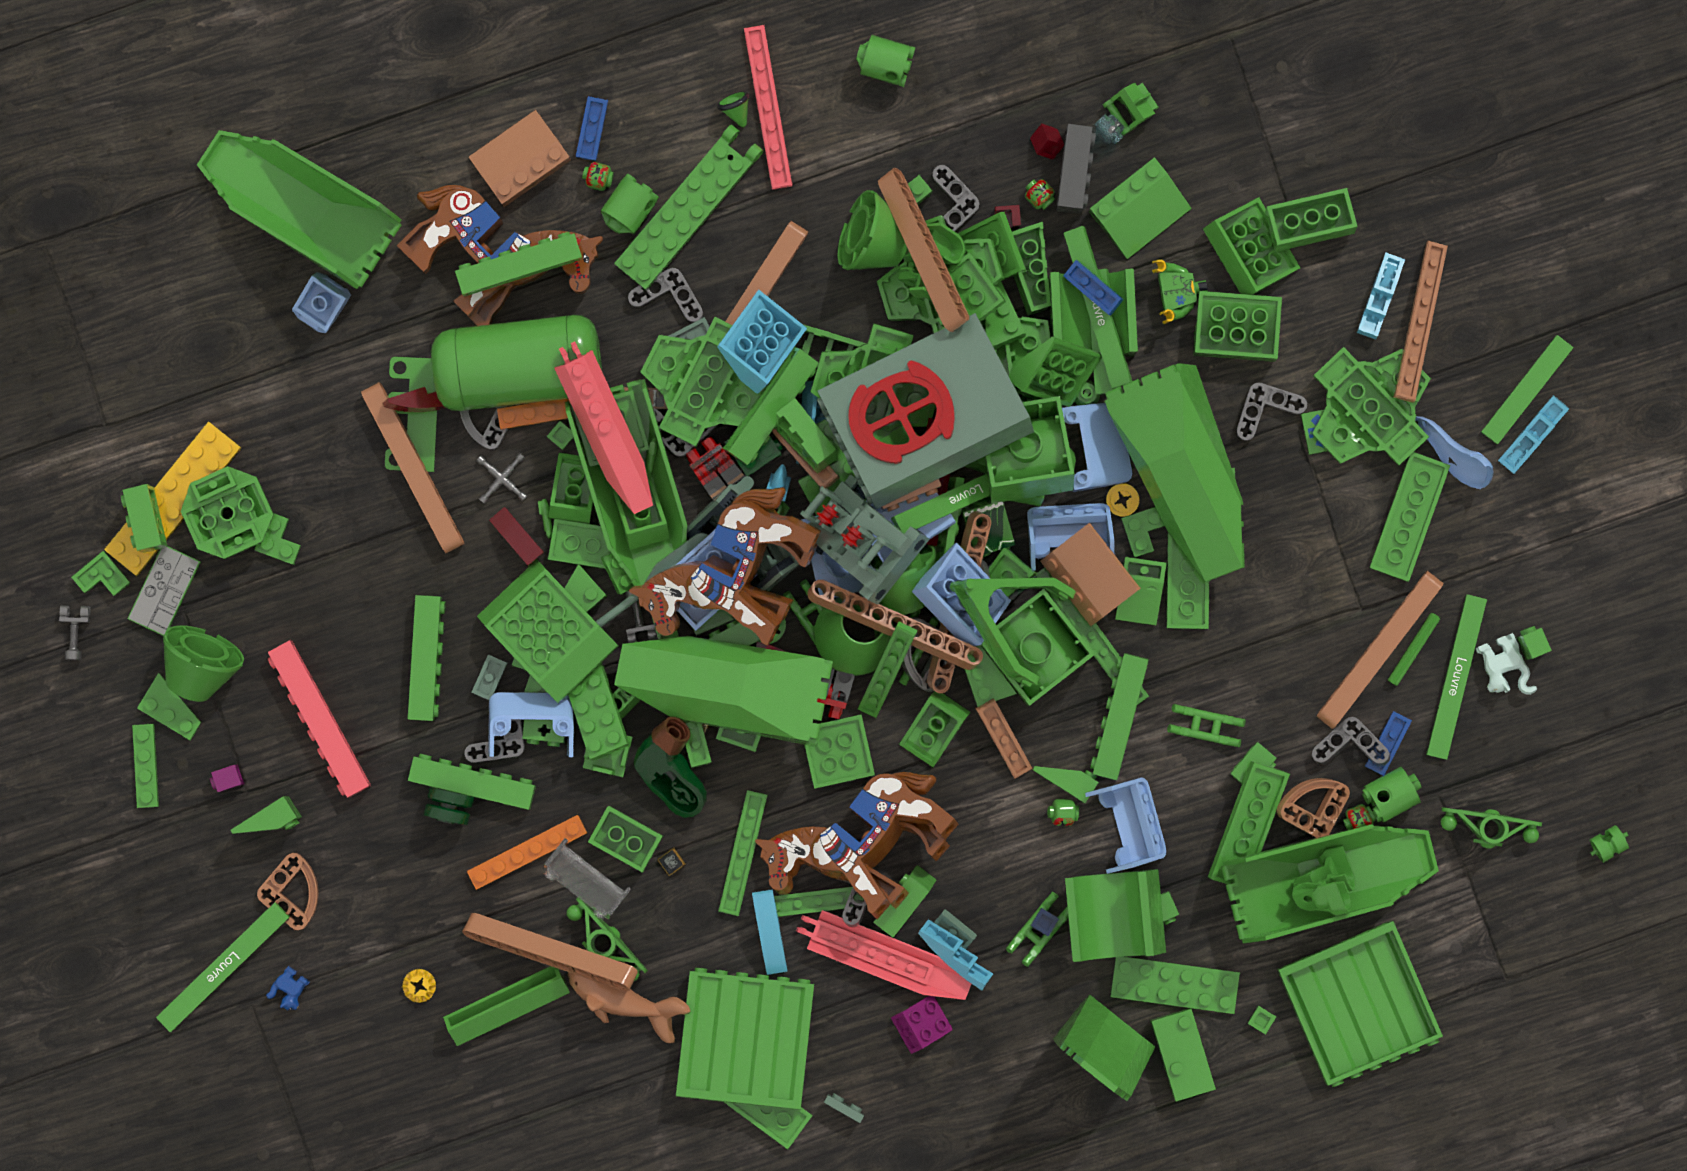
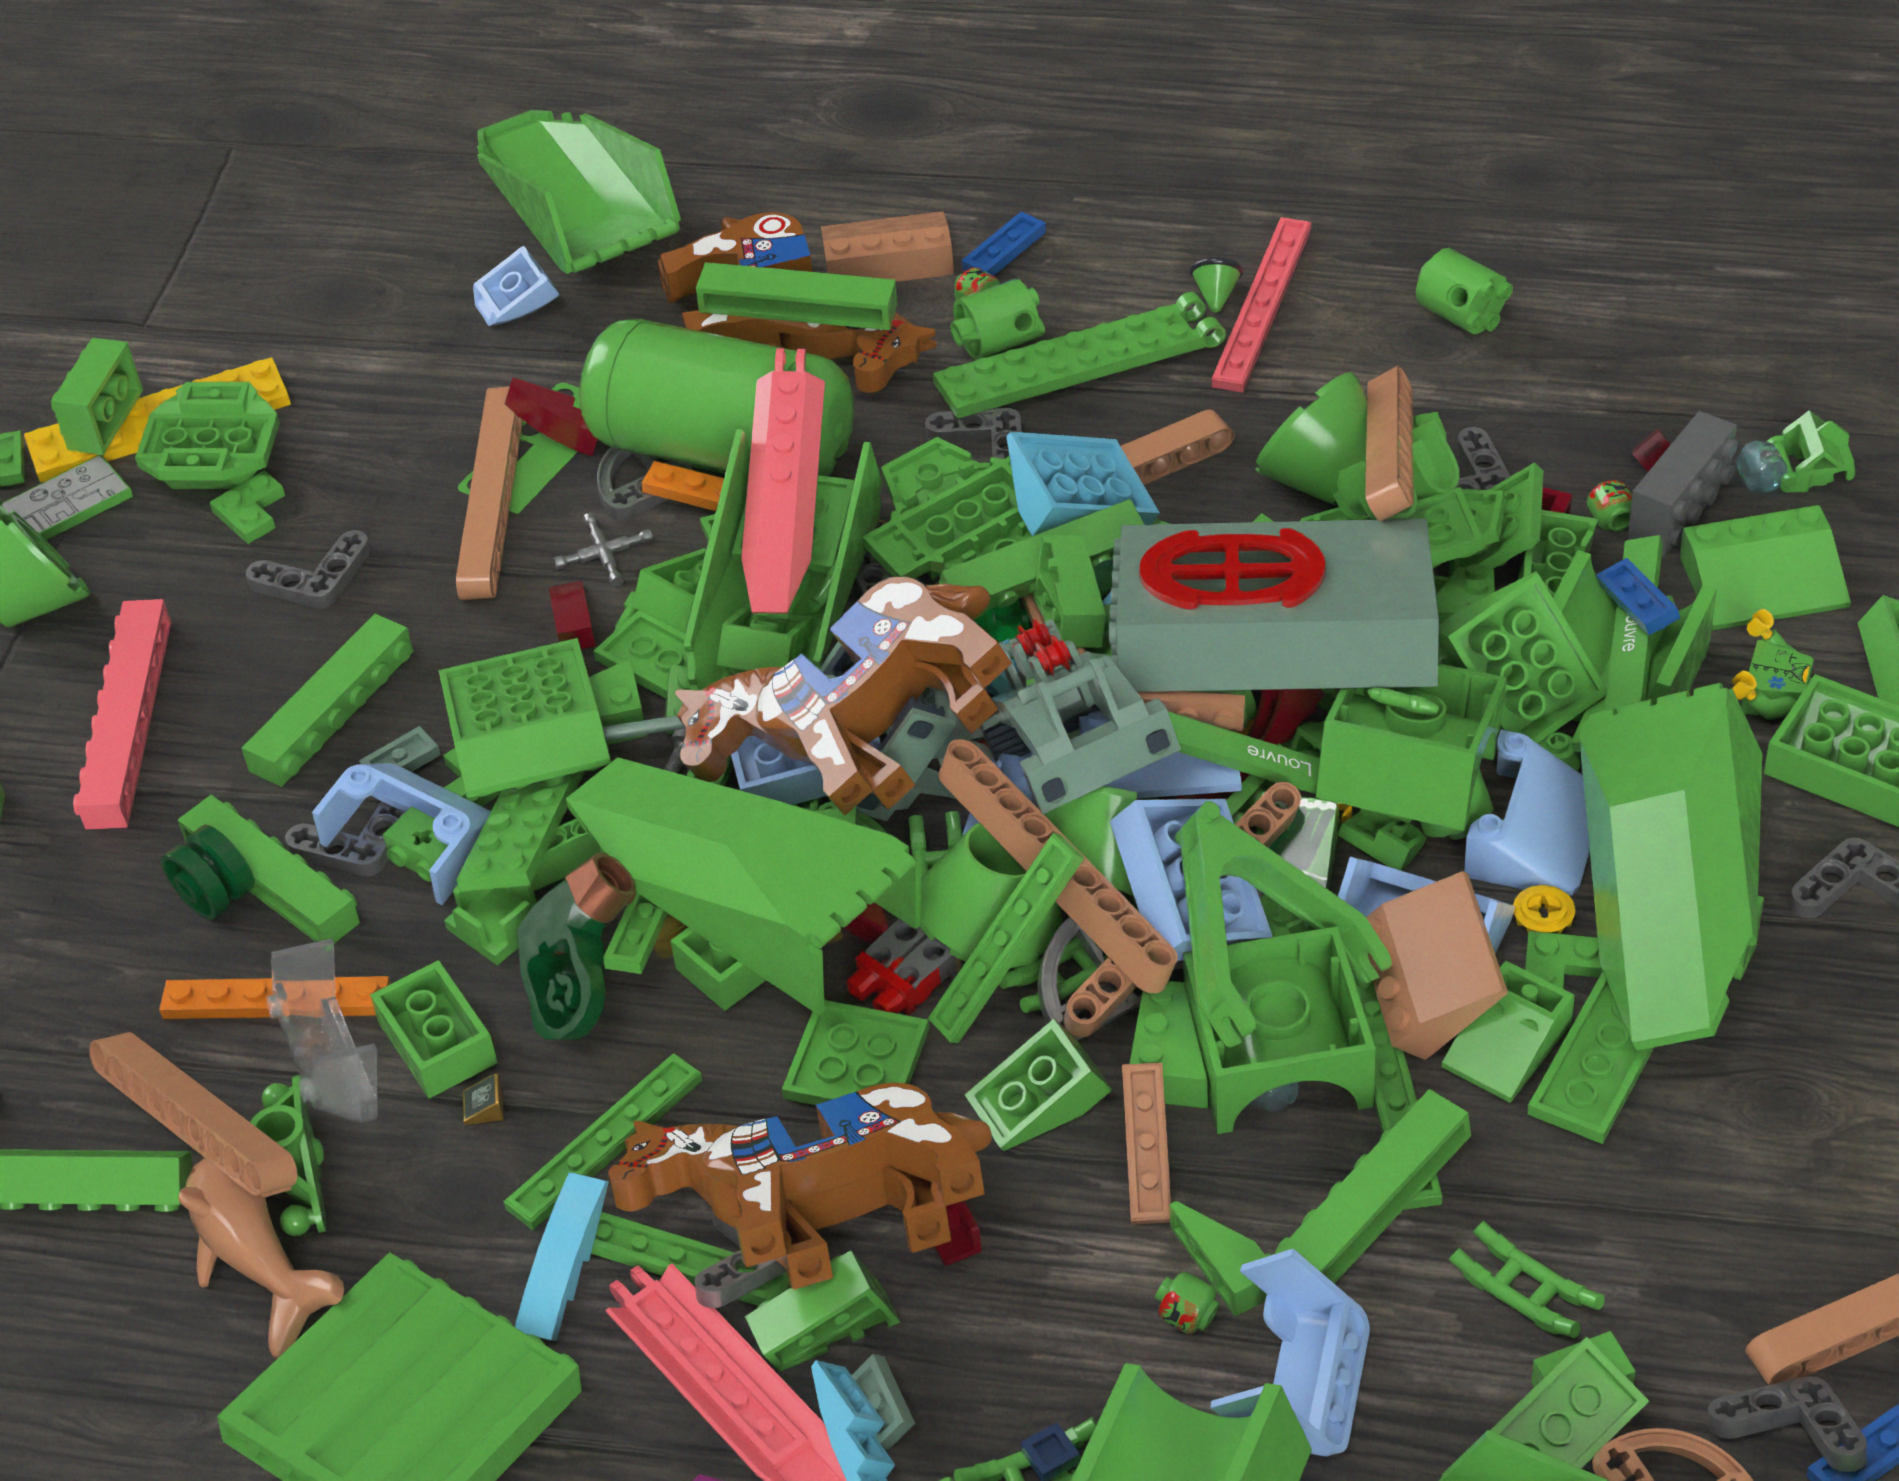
camera: 30 degrees right, 40 degrees down
none -> flat silver beam [246,530,370,609]
none -> bright green piece [1367,687,1439,714]

